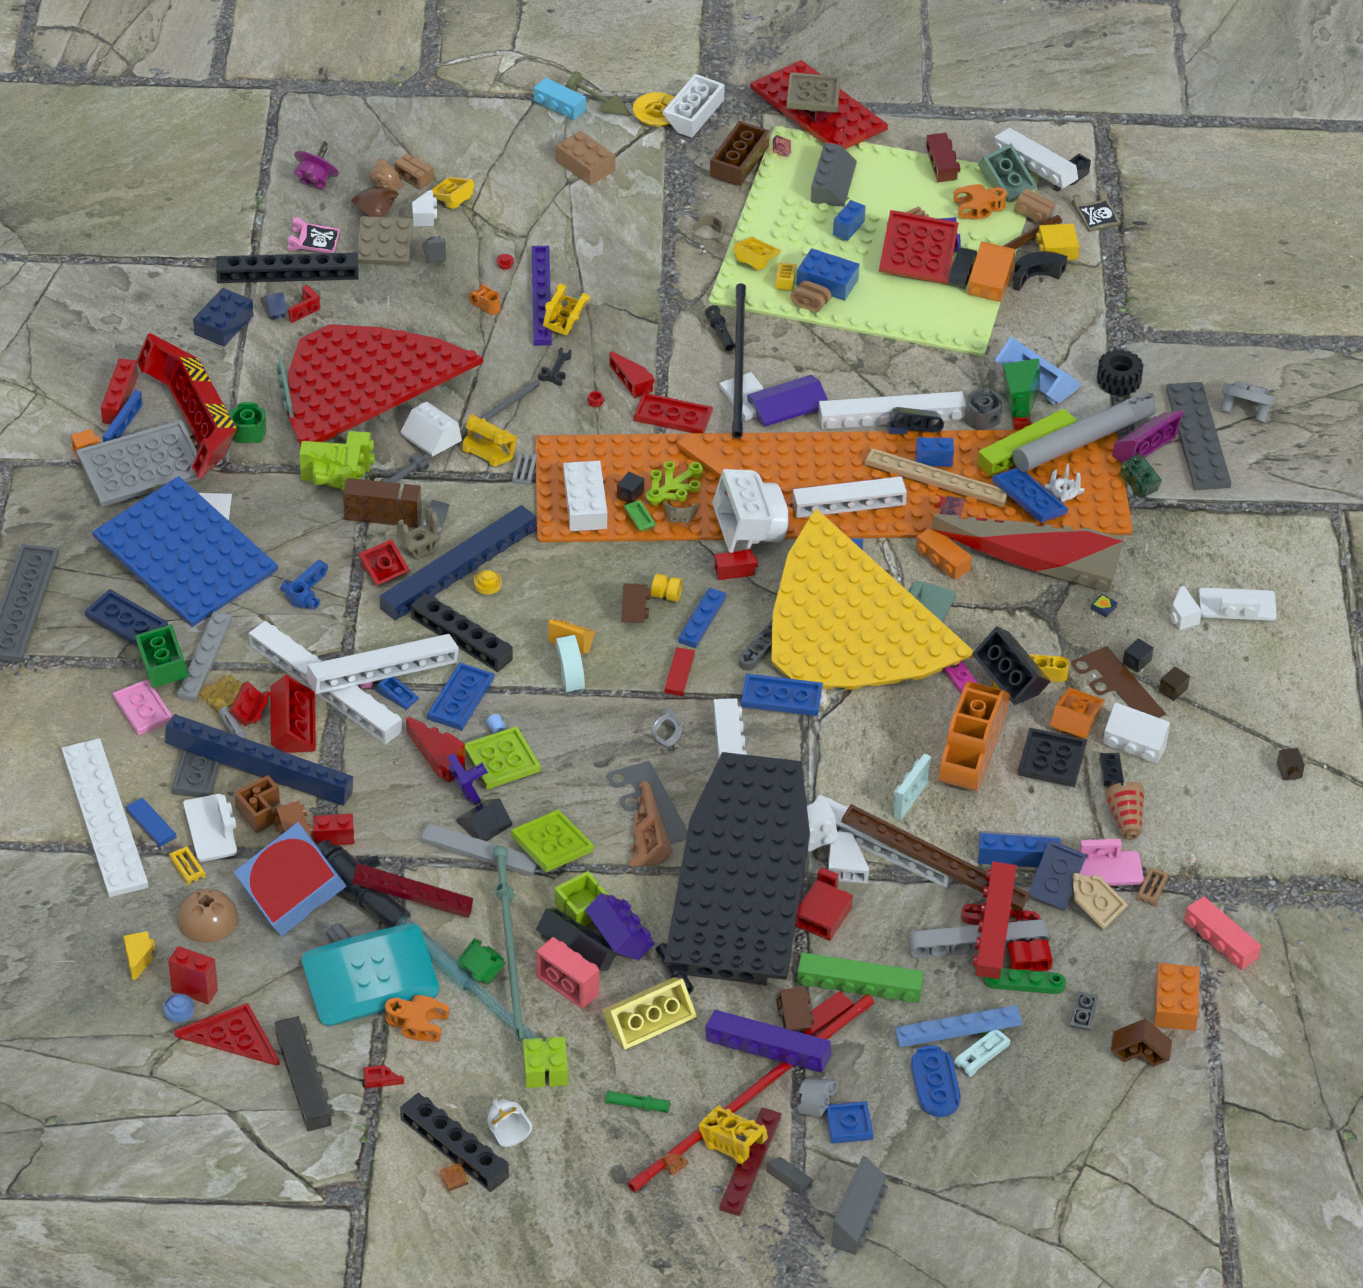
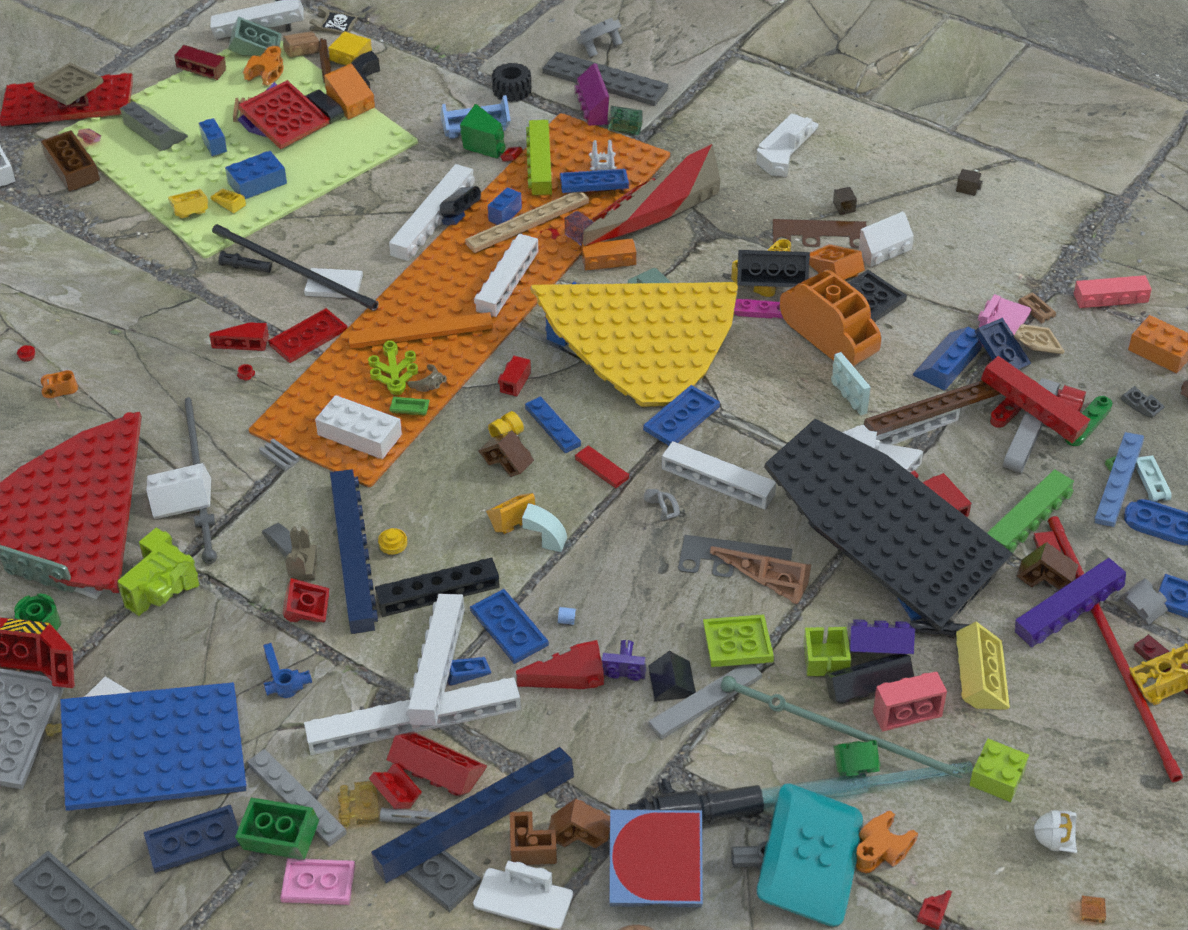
camera: 55 degrees left, 0 degrees up
red brick [313,813,355,845] -> none
reddish brown piece [343,478,422,528] -> none
dark red plate [352,863,474,918] -> none
black brick [400,1092,509,1193] -> none
yellow piece [462,414,517,467] -> none
lime plate [465,726,541,790] -> none
dark purple tile [532,246,552,346] -> none
black bar [538,347,572,386] -> none
yellow piece [543,283,590,335] -> none
green pin [606,1090,670,1113] -> none
black brick [617,471,644,503] -> none
clear orange tile [661,1153,689,1175] -> none
dark tan helmet [693,211,729,242] -> none
white brick [712,469,788,553] -> none
dark grey beam [739,619,773,670] -> none
dark purple slope [747,374,828,427] -> none
medium nougat brick [790,281,831,312] -> none
dark grey brick [965,389,1002,430] -> none
light grey piece [1013,392,1156,472] -> none
tile [1091,594,1118,617] -> none
black plate [1099,753,1124,789] -> none
medium nougat cone [1105,782,1145,840] -> none
black brick [1123,638,1154,673] -> none

